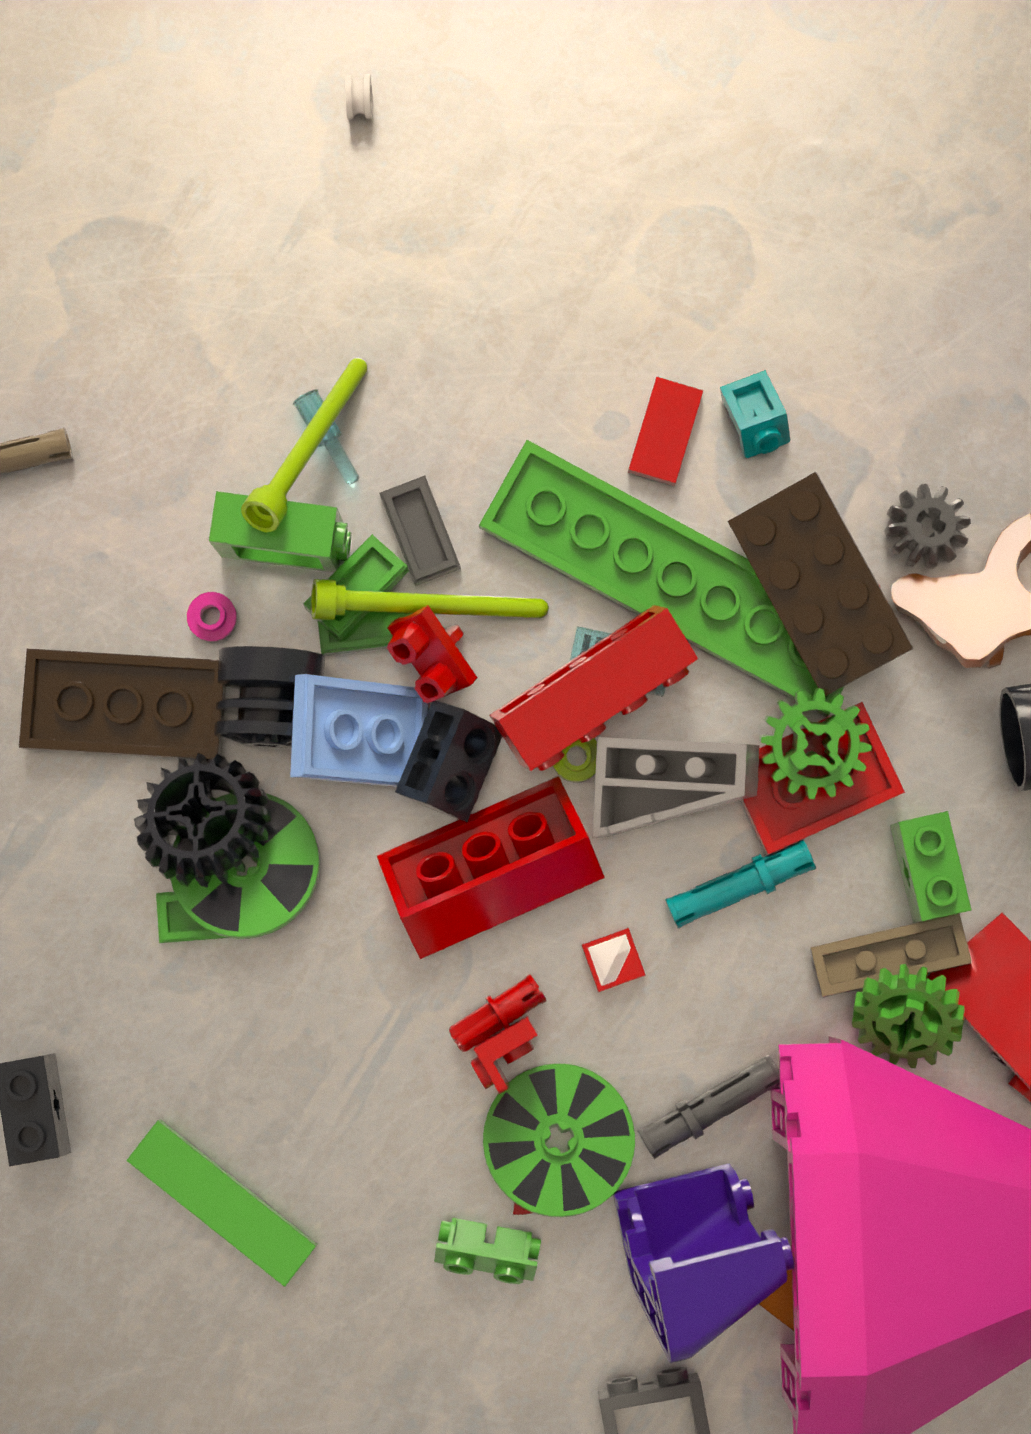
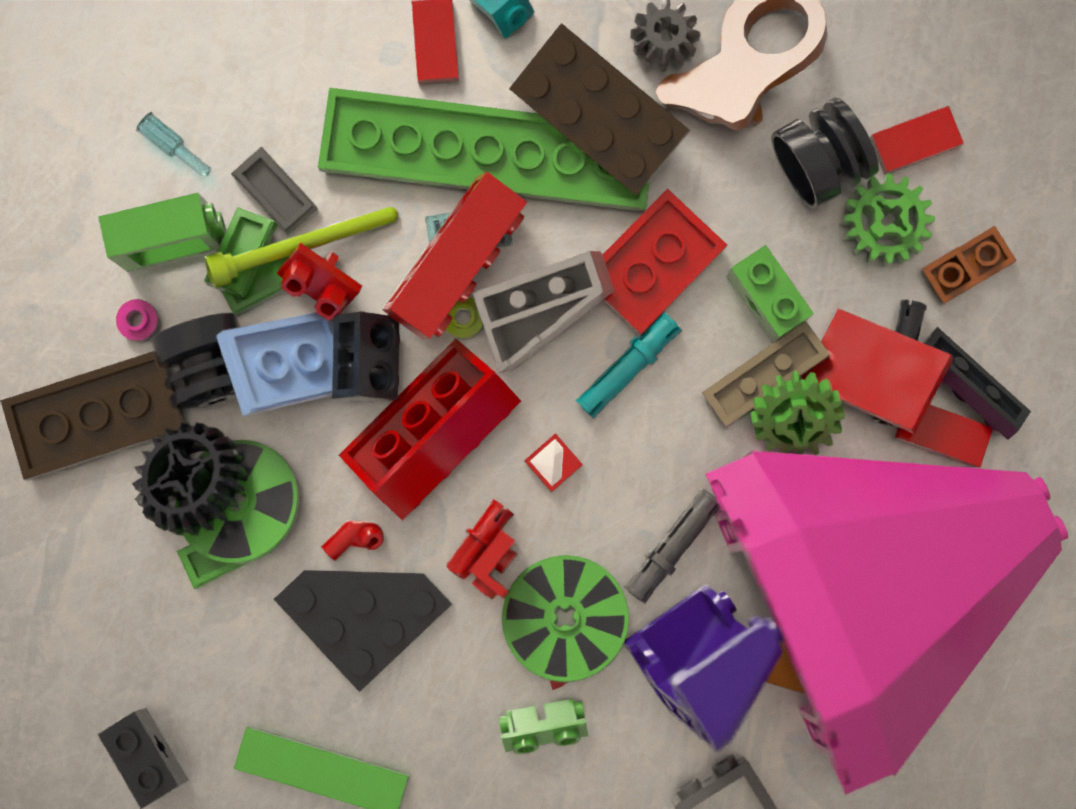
camera: 20 degrees left, 0 degrees up
lime piece [241,358,367,532] -> none
bright green gear [759,688,872,799] -> none
none -> black plate [274,570,453,692]
none -> red arm [321,520,384,561]

